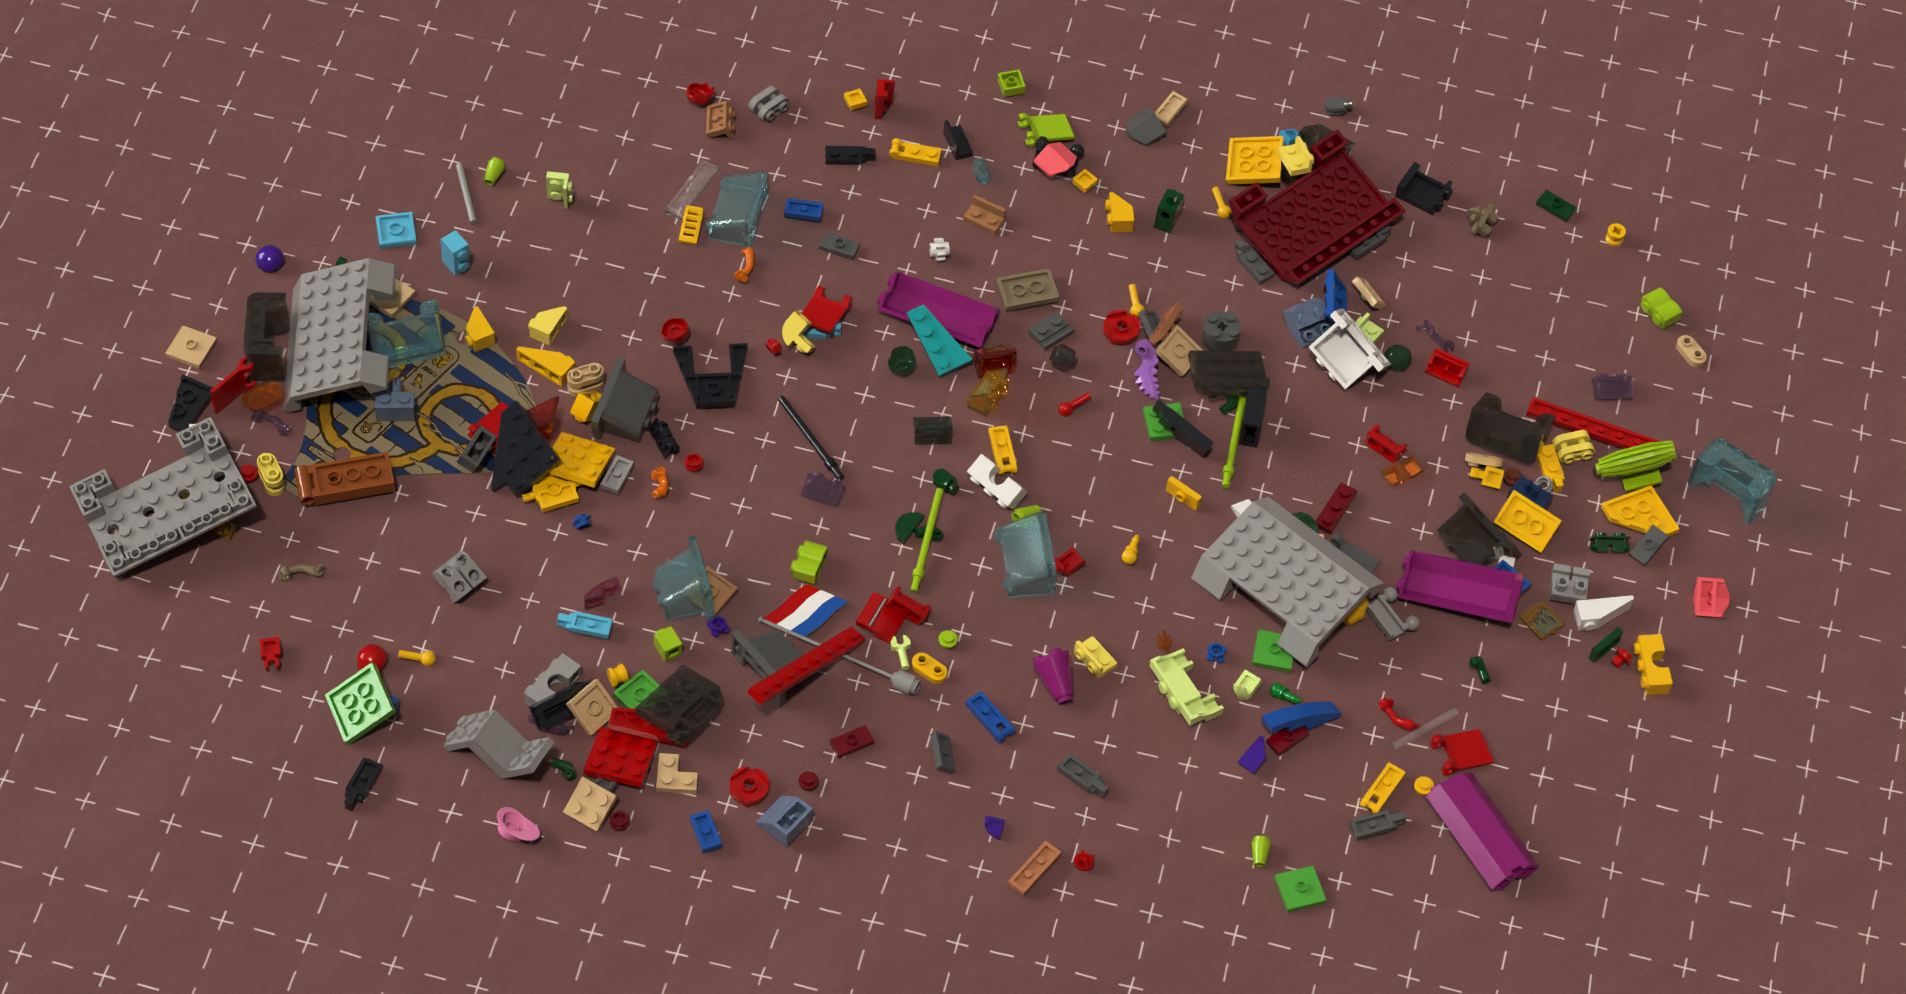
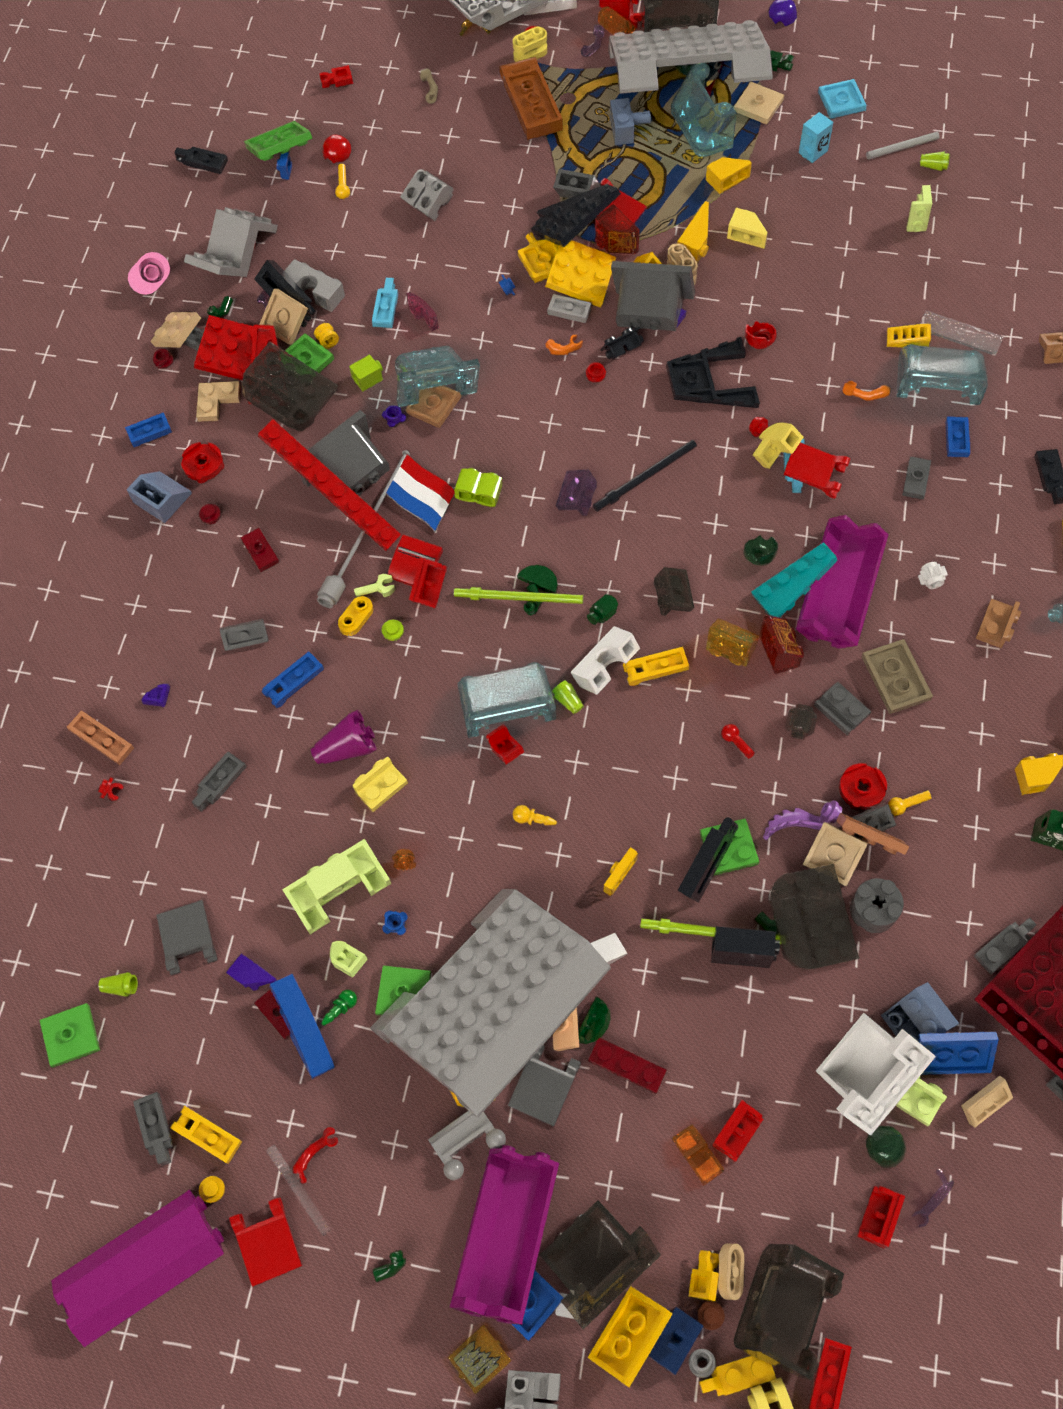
camera: 95 degrees right, 10 degrees up
none -> dark grey flag [156,900,218,976]

